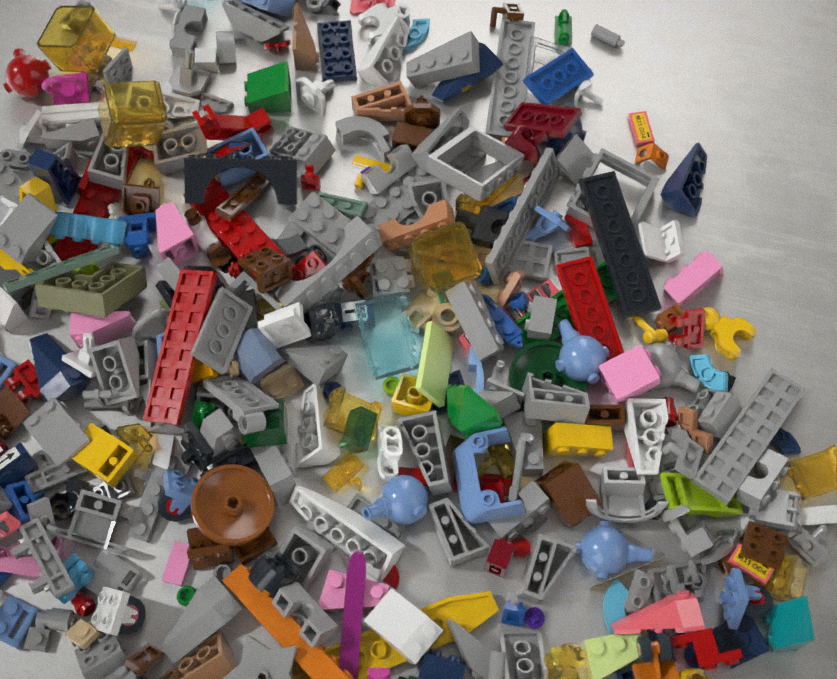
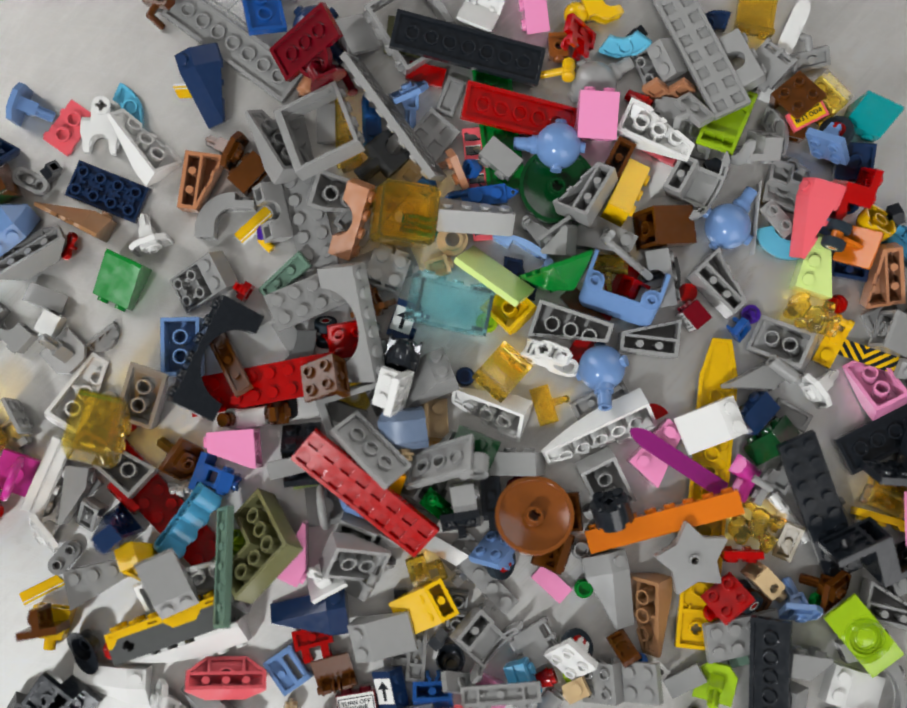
camera: 60 degrees left, 20 degrees up
red piece [192,104,274,141] -> none
sticker [206,141,250,159] -> none
red plate [228,261,243,279] -> none
light grey arch [272,582,338,648] -> none
clear green brick [340,406,378,454] -> none
light grey wedge [406,31,480,87] -> none

